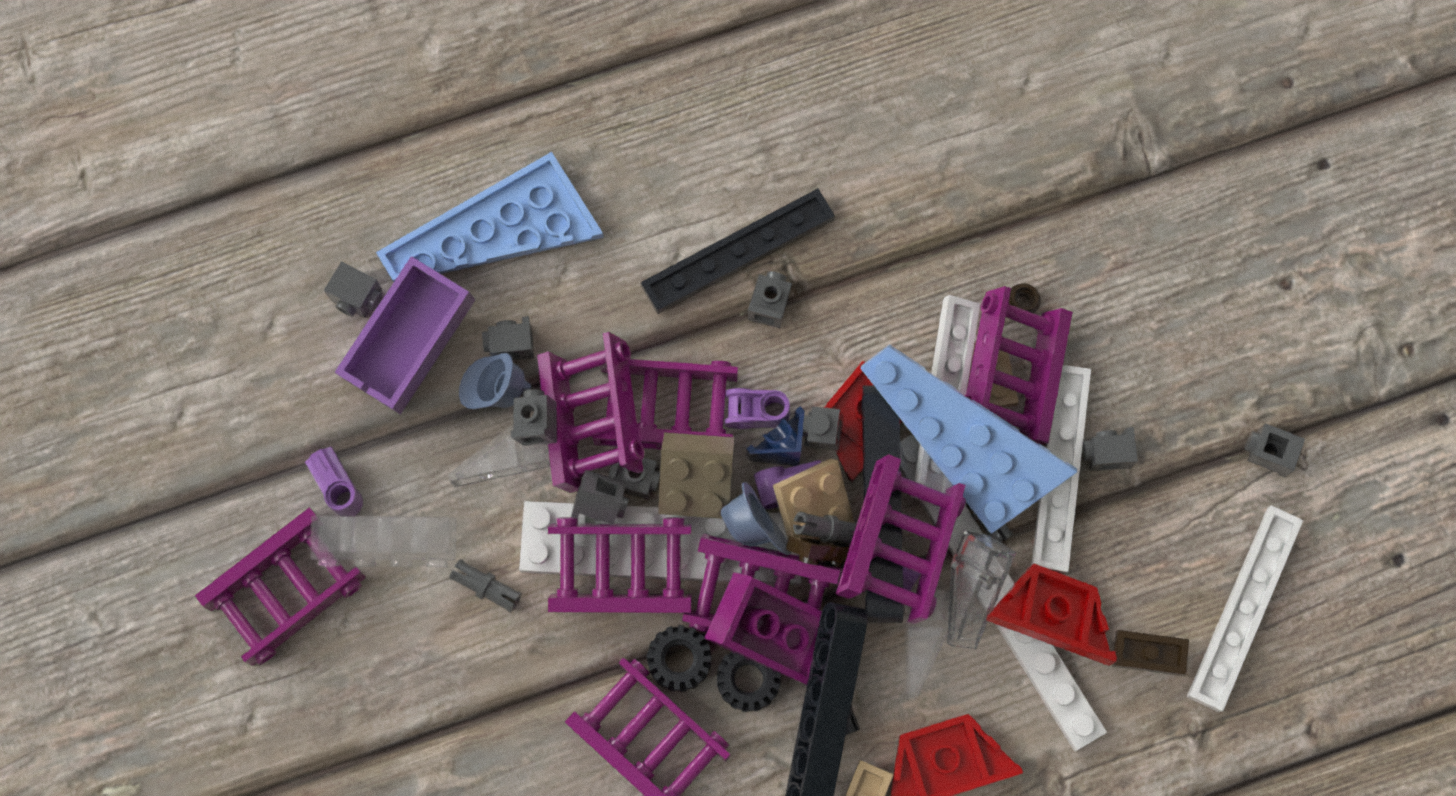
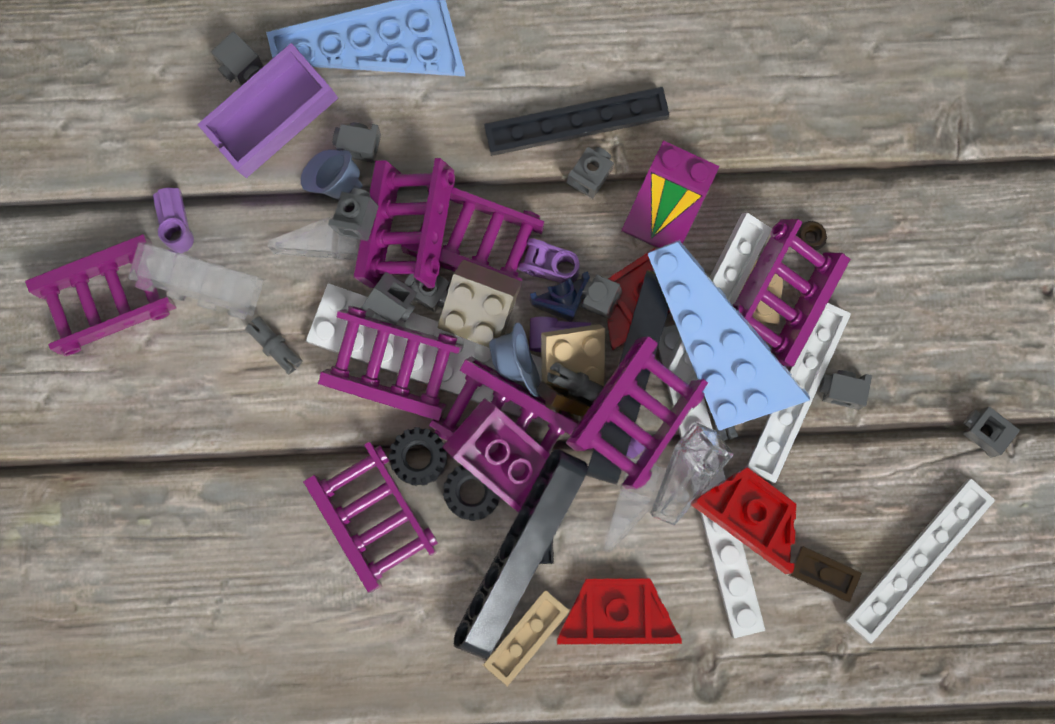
camera: 15 degrees right, 5 degrees up
none -> magenta slope [621,140,720,248]

